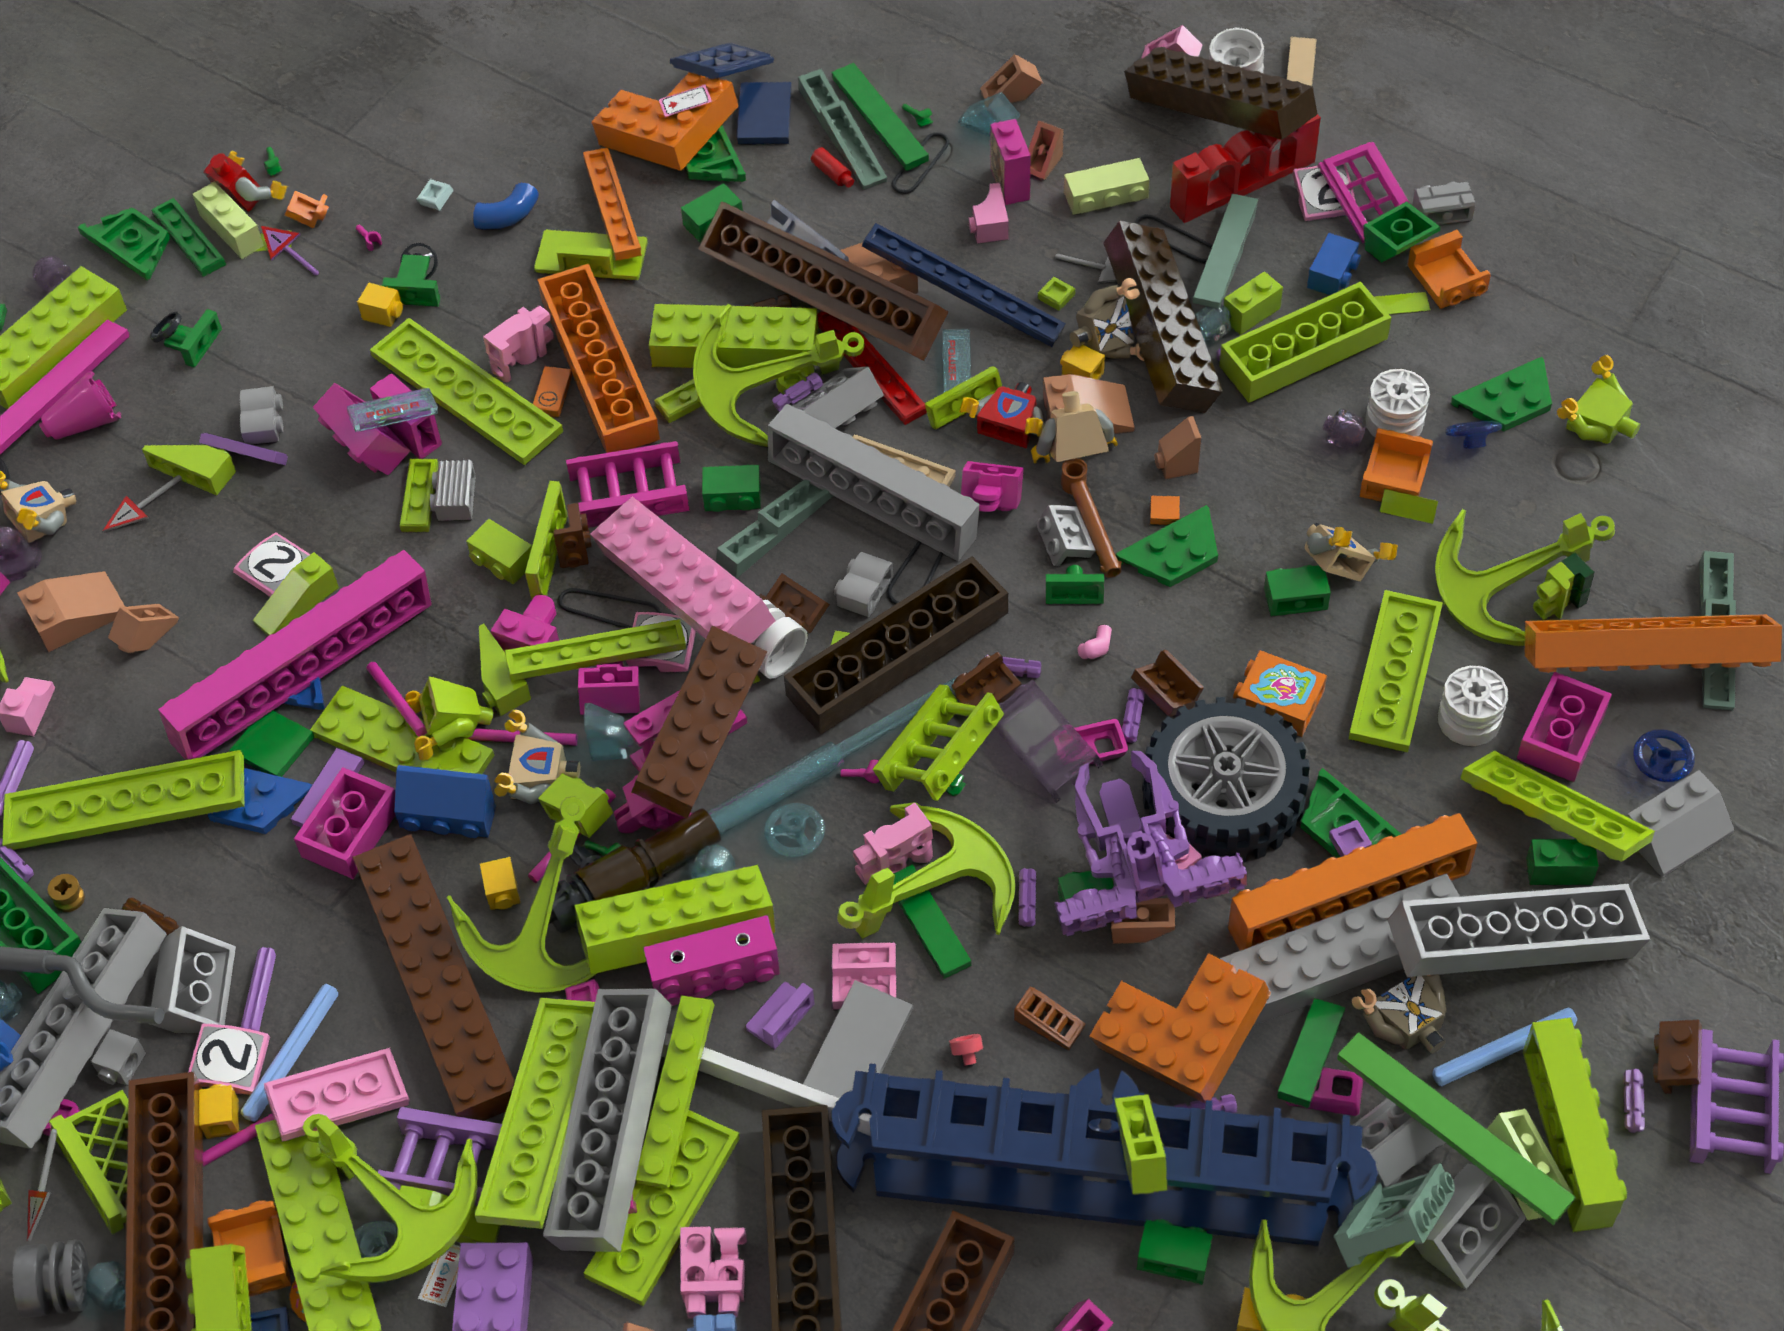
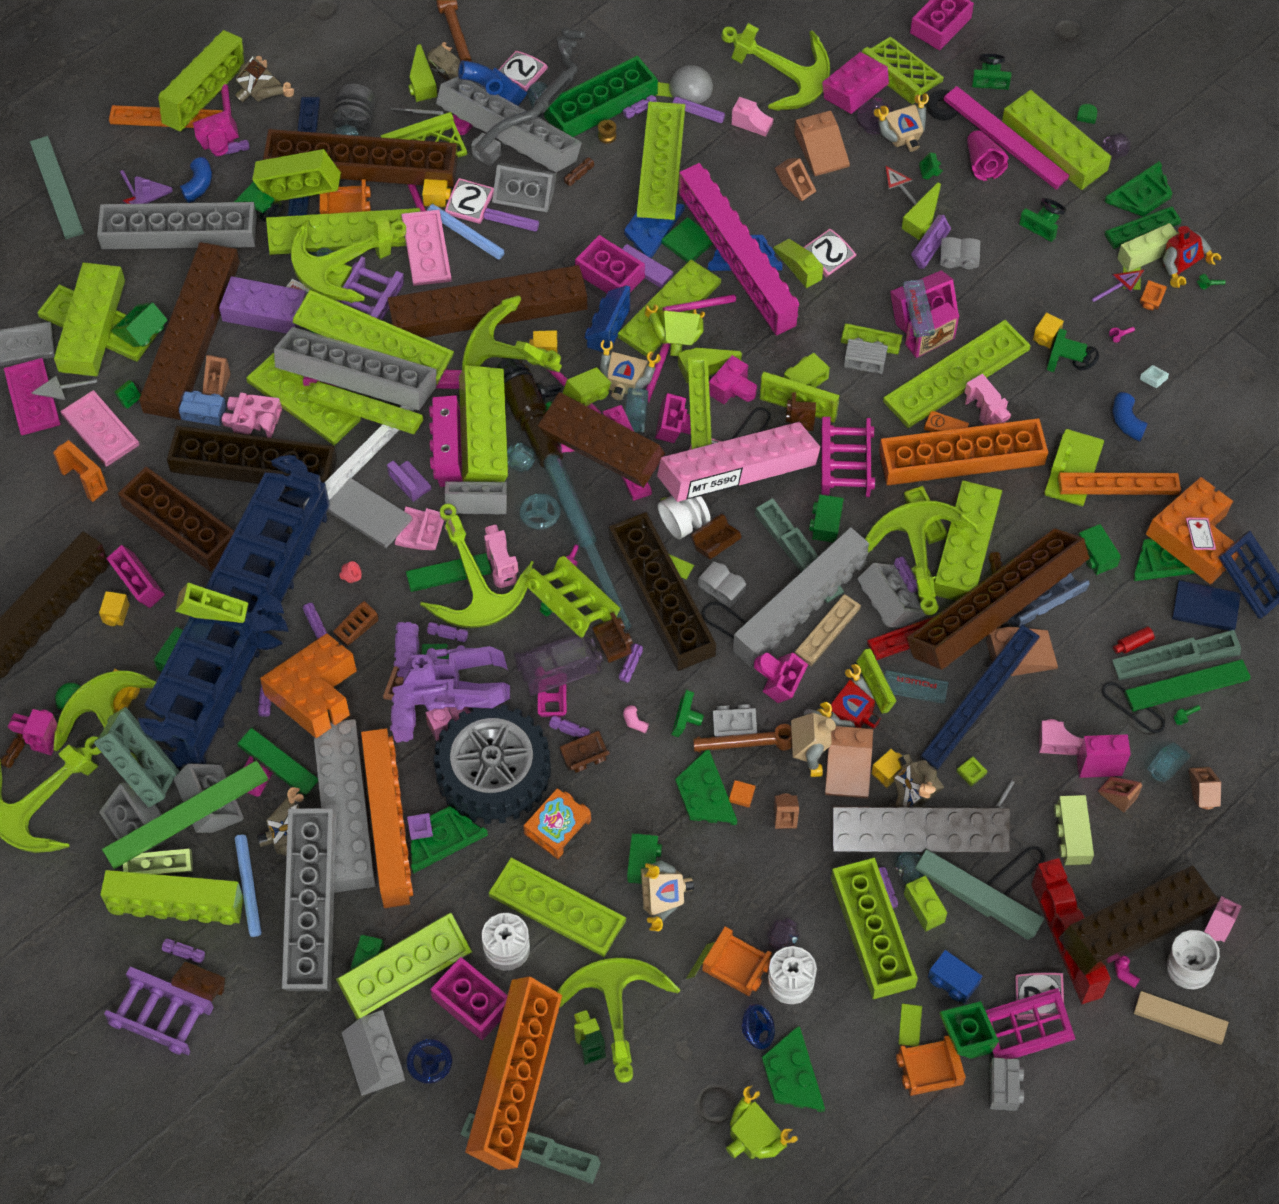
camera: 100 degrees right, 5 degrees up
none -> medium lavender axle [303,603,327,639]
none -> light grey brick [445,482,507,515]
none -> green tile [919,152,943,180]

